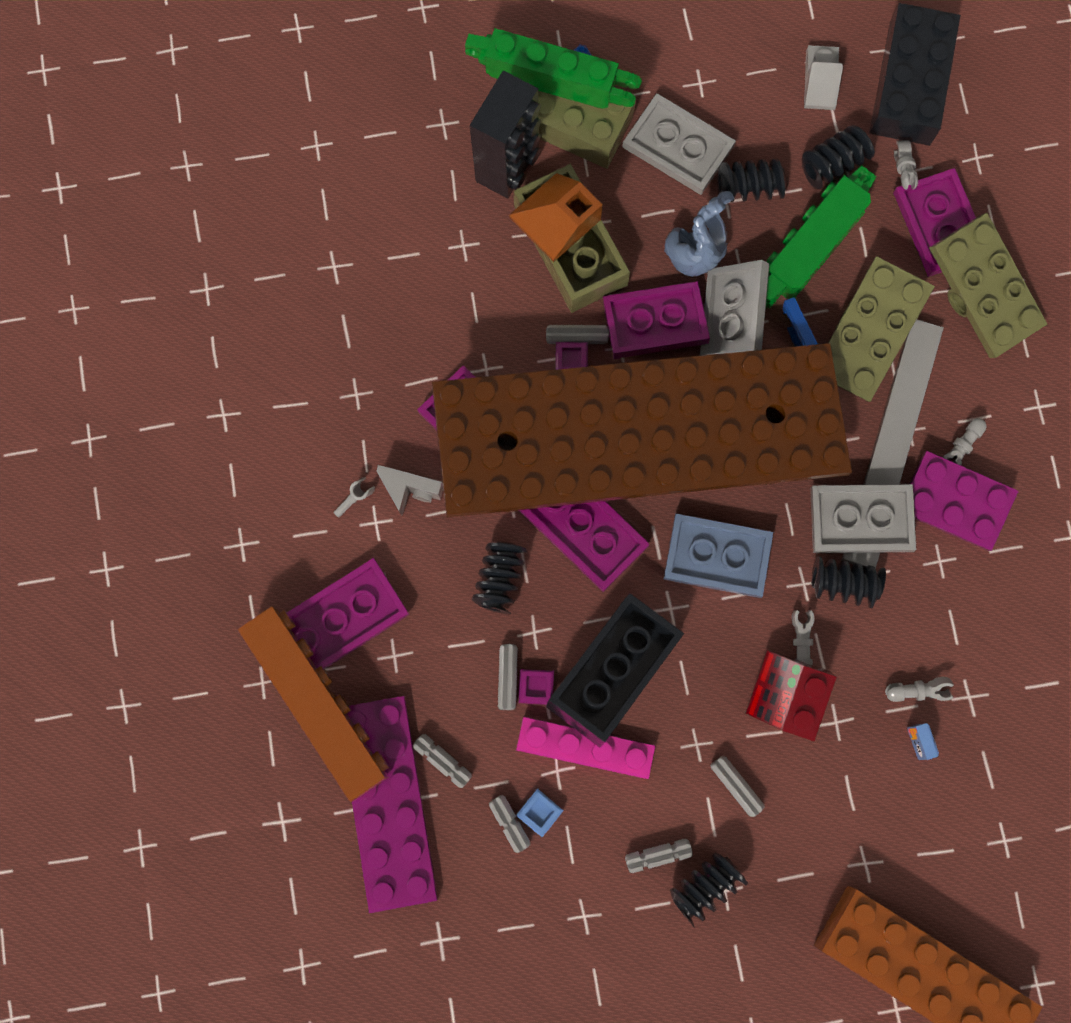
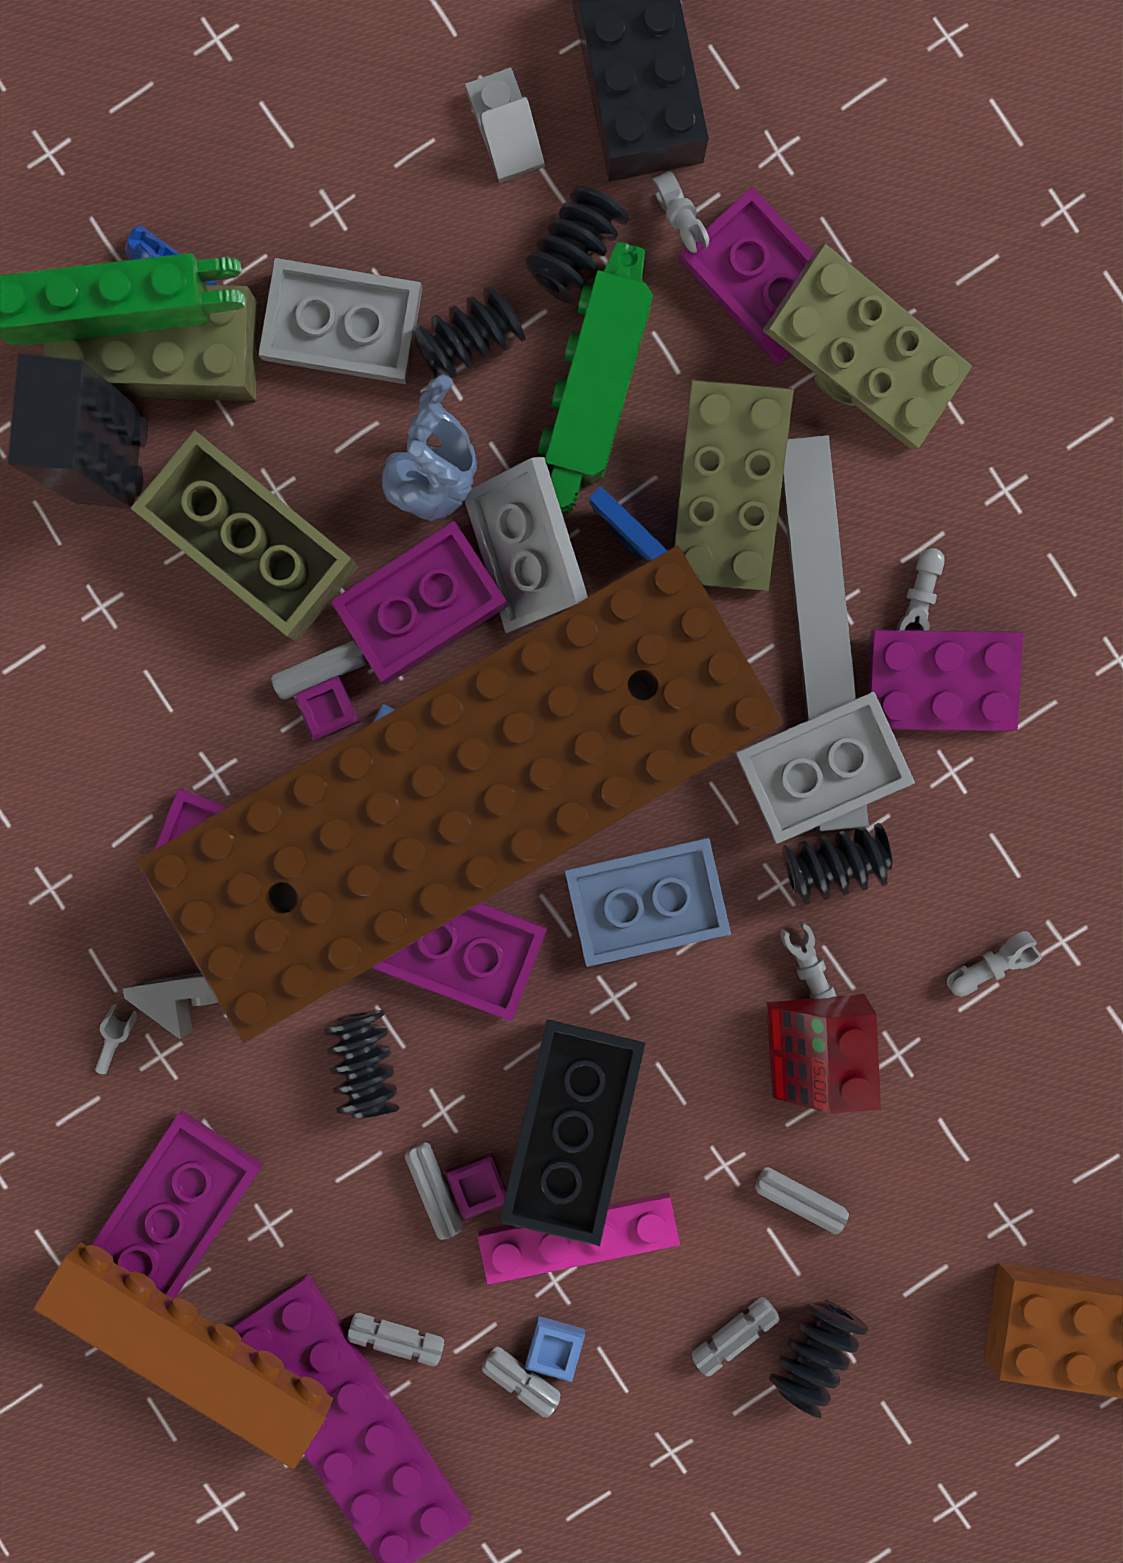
camera: 25 degrees left, 10 degrees up
dark orange slope [509,173,603,262] -> none
medium blue tile [907,723,939,760] -> none

